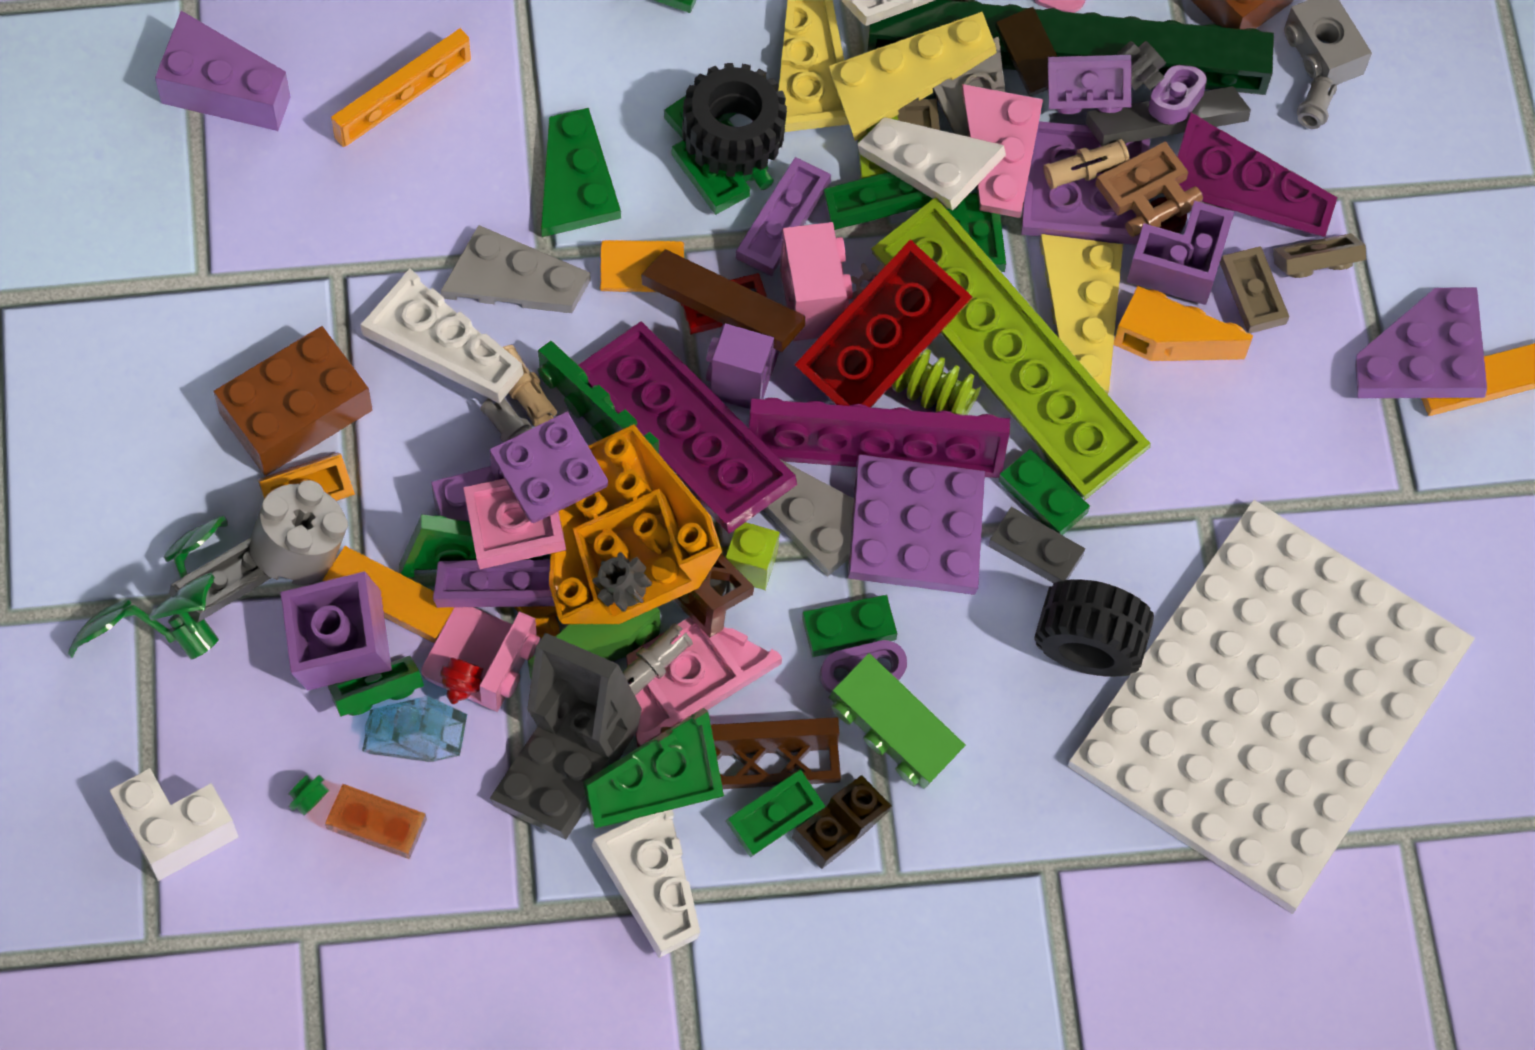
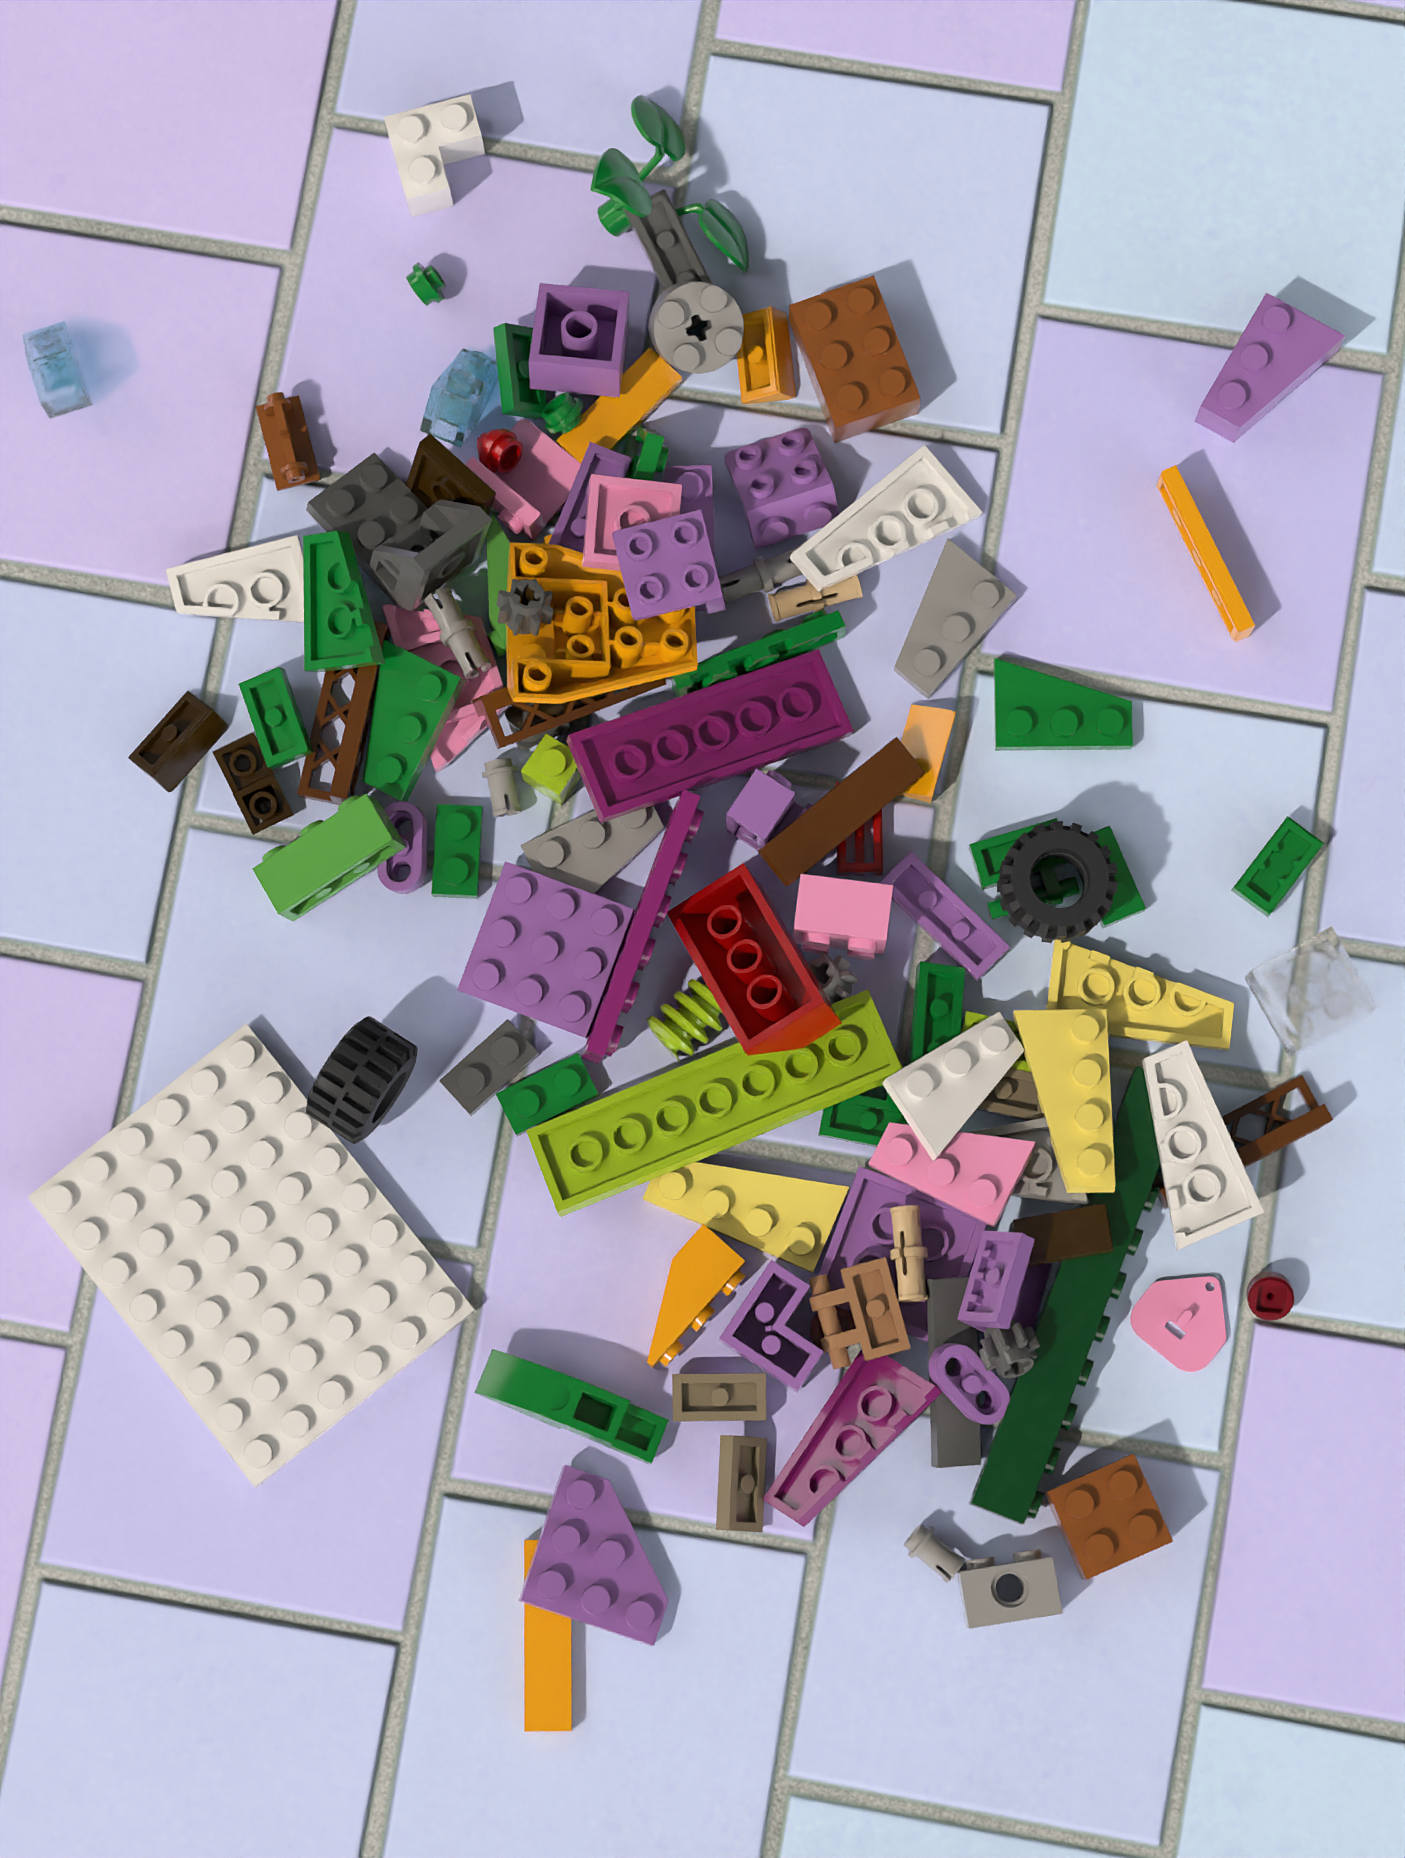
camera: 115 degrees right, 15 degrees up
clear orange plate [325,784,427,859] -> none
none -> dark brown slope [128,691,228,792]
none -> dark orange hinge [256,392,321,491]
none -> green wing [362,640,466,802]
none -> dark brown tile [406,433,496,515]
none -> green slope [474,1349,669,1464]
none -> light grey pin [482,758,522,818]
none -> green plate [541,392,584,434]
none -> medium lavender bracket [724,428,839,549]

